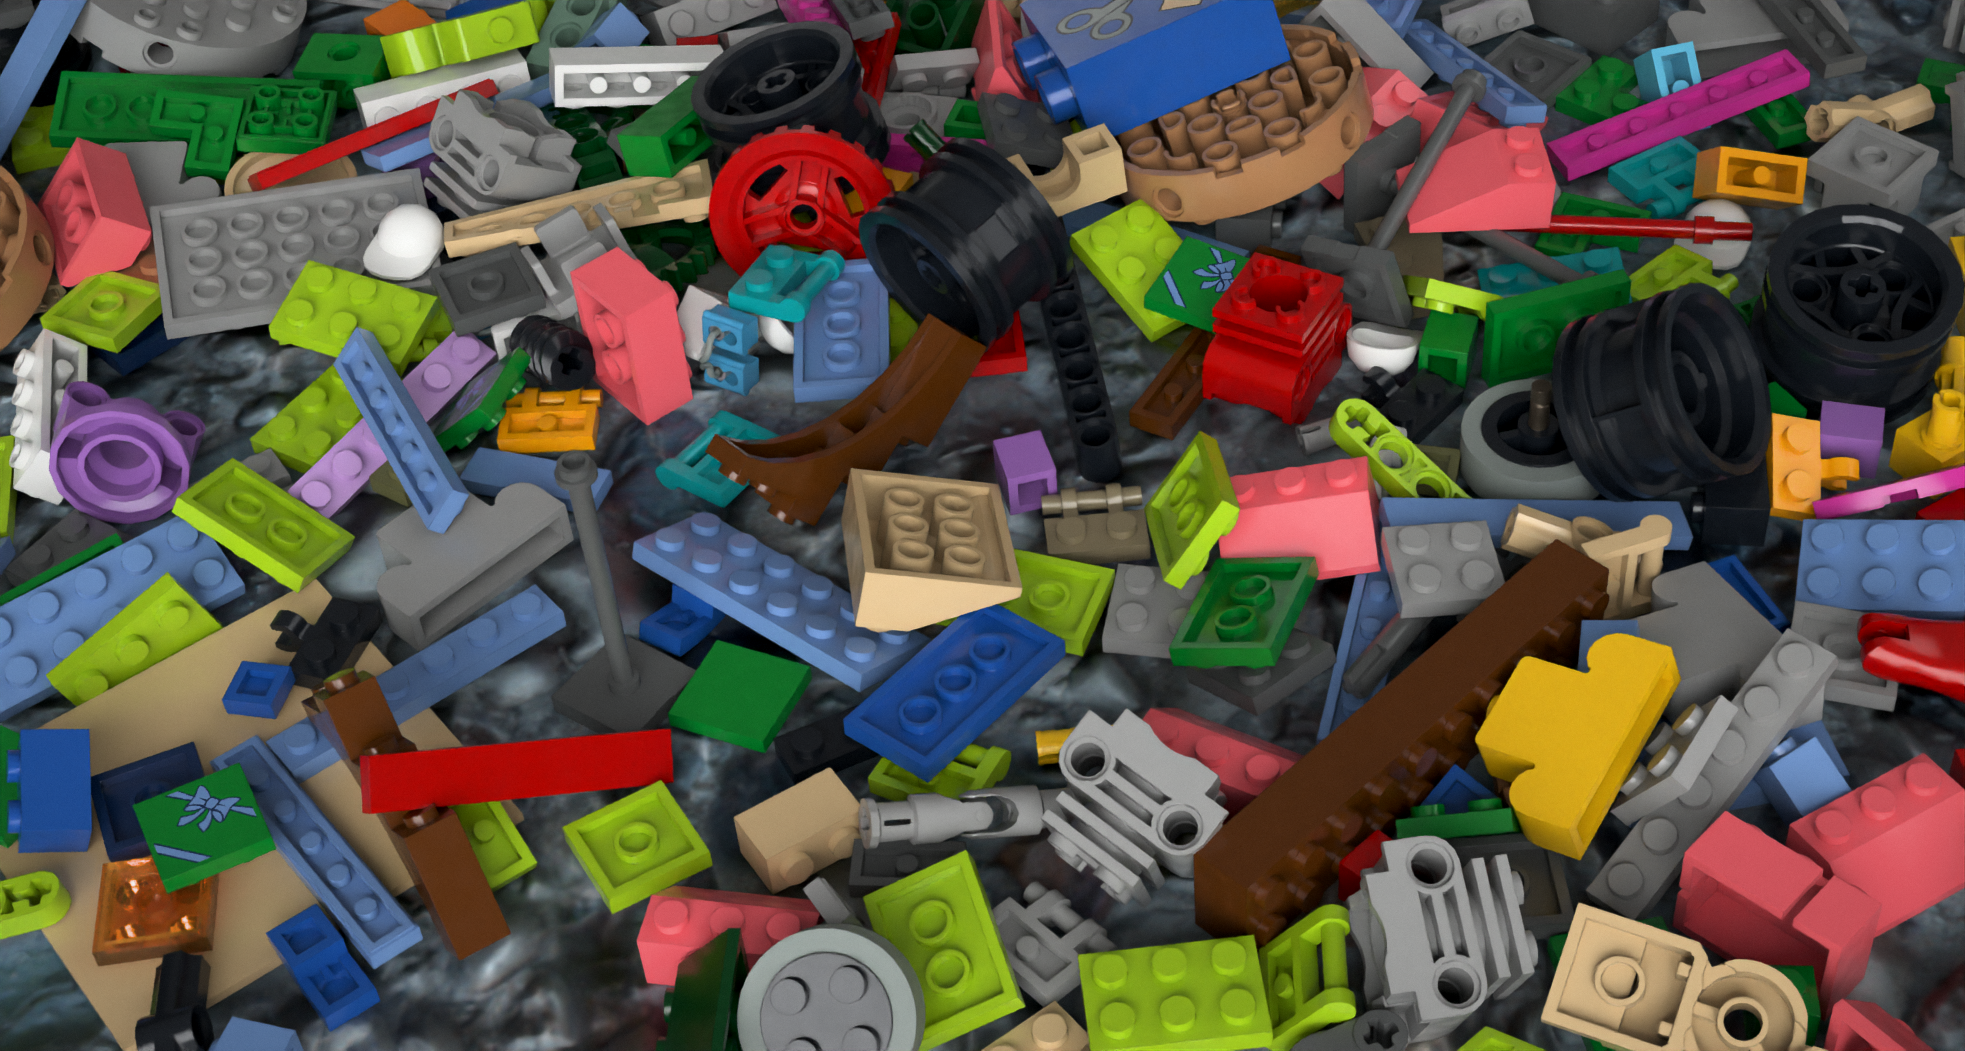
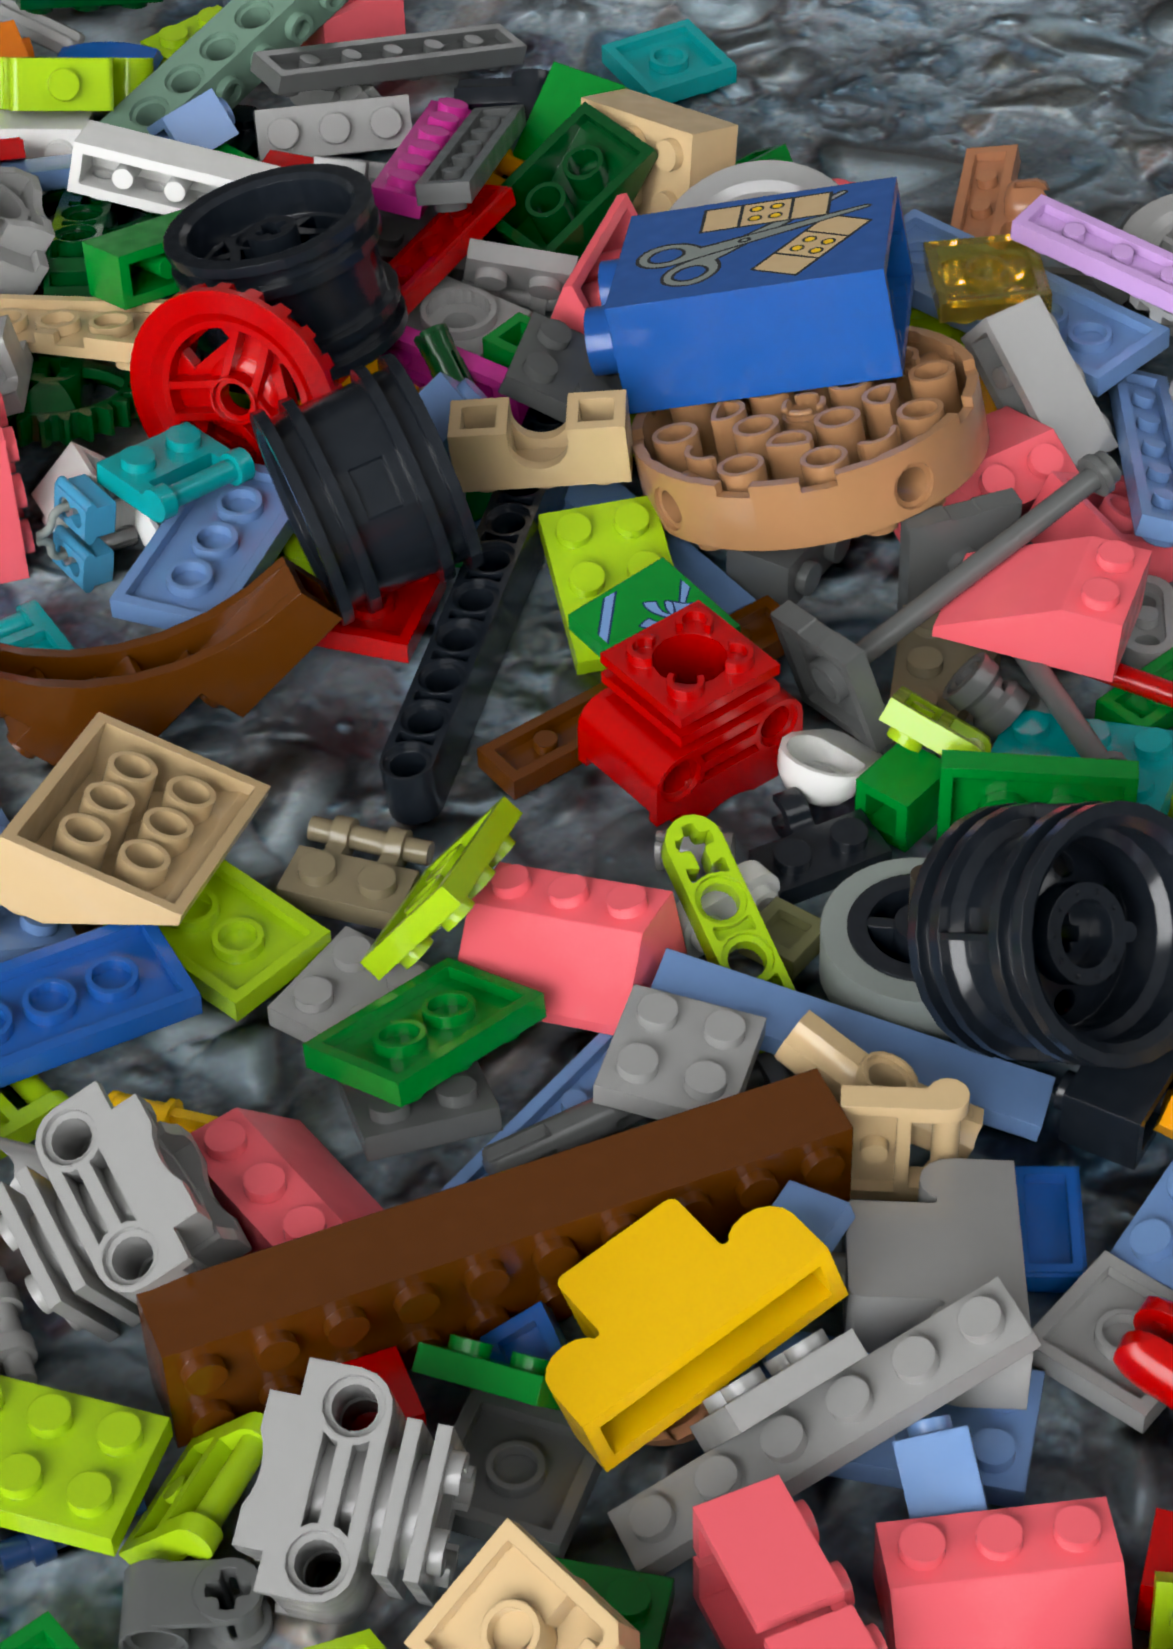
camera: 20 degrees right, 0 degrees up
medium lavender brick [993,430,1058,515] -> none
none -> dark grey wheel [942,652,1030,739]

